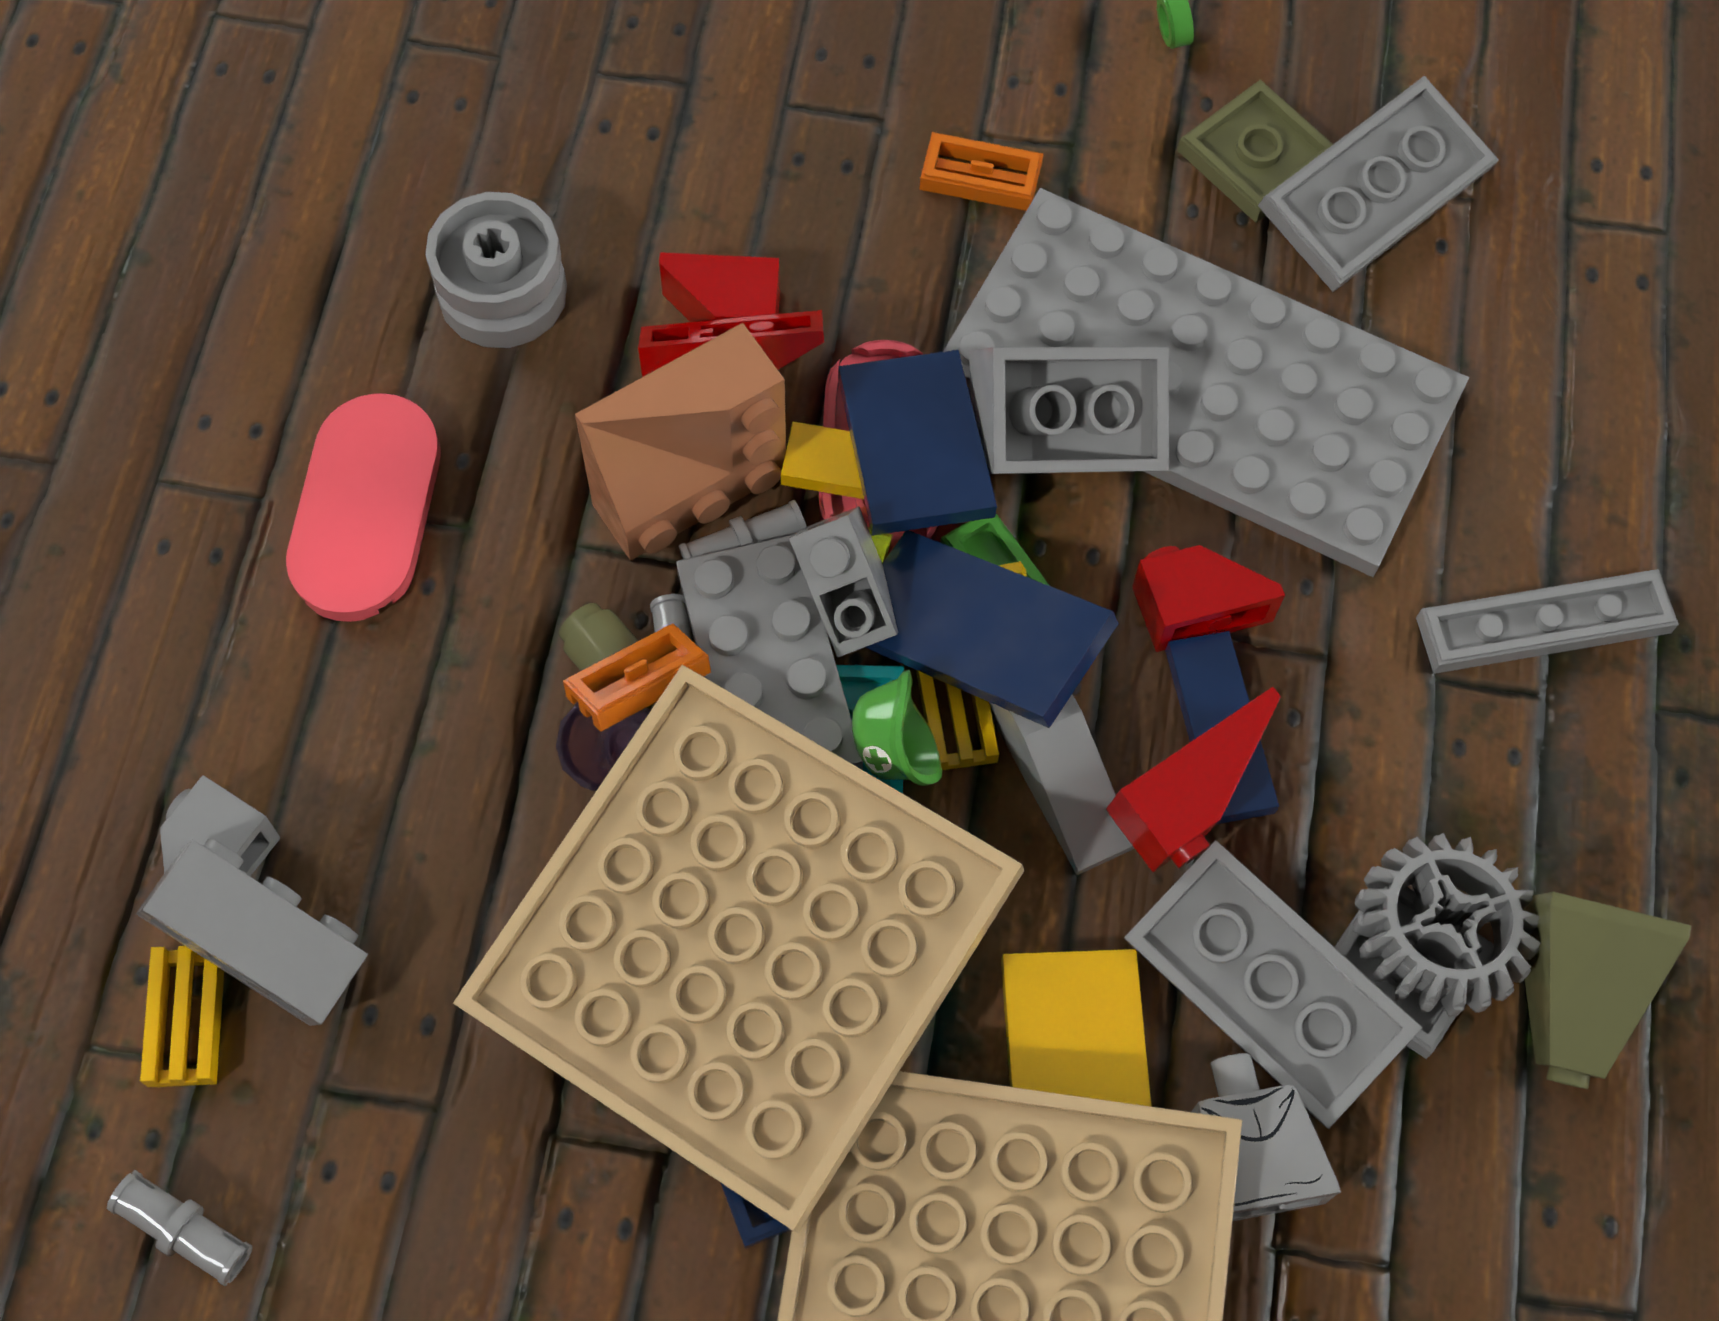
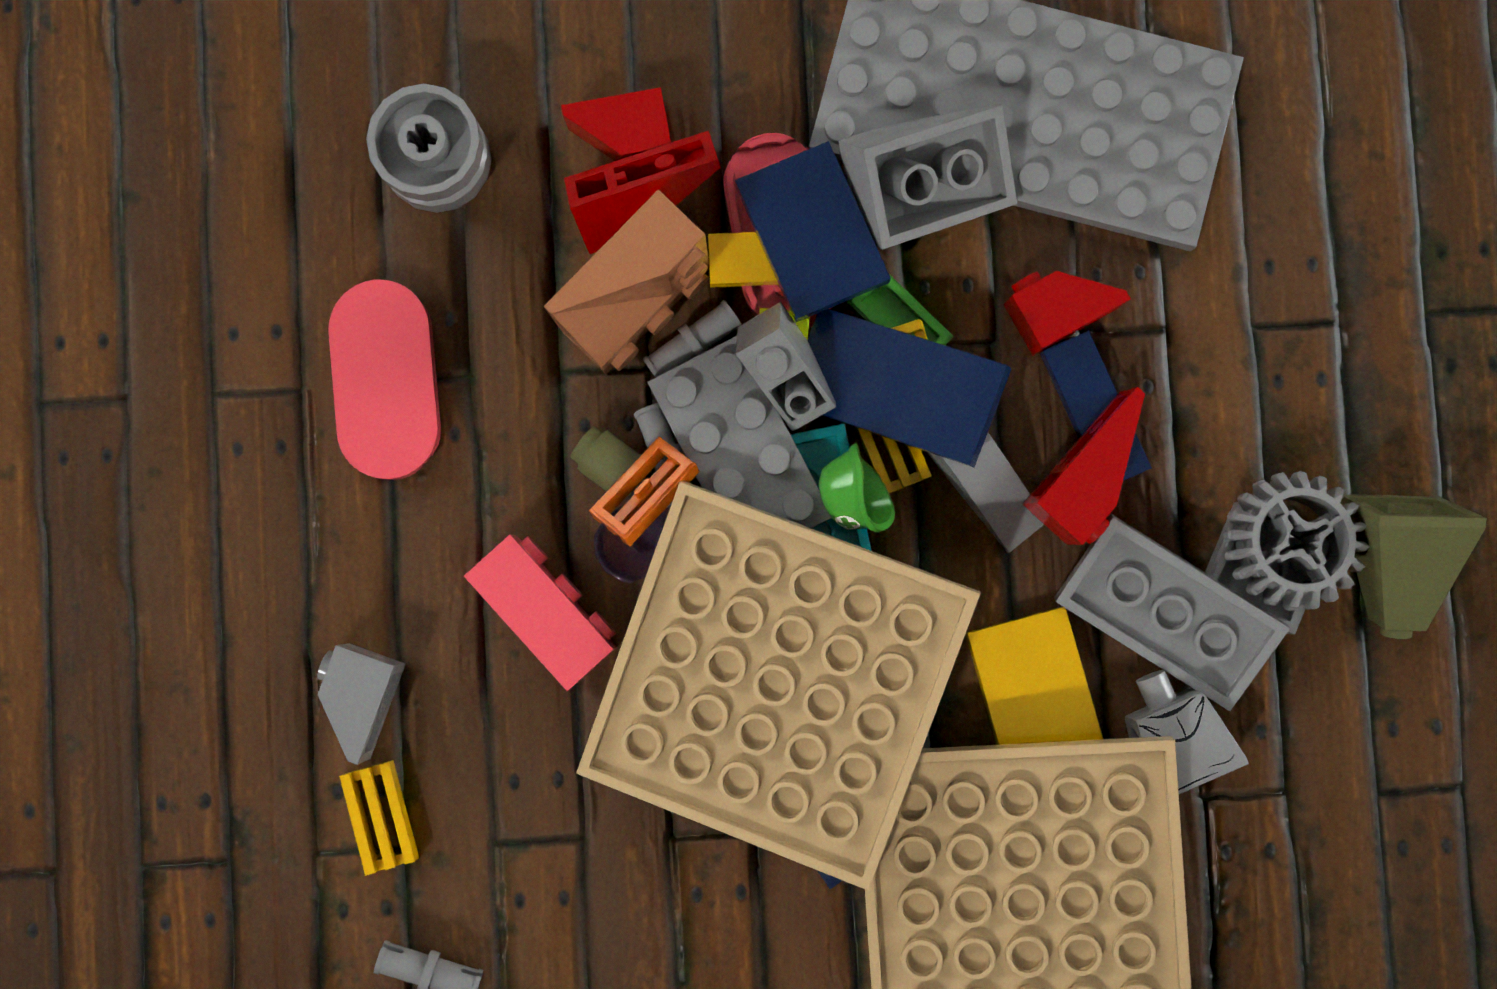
camera: 10 degrees left, 20 degrees up
light grey brick [136,838,368,1026] -> none
light grey tile [1416,569,1679,674] -> none
none -> coral brick [464,534,617,691]

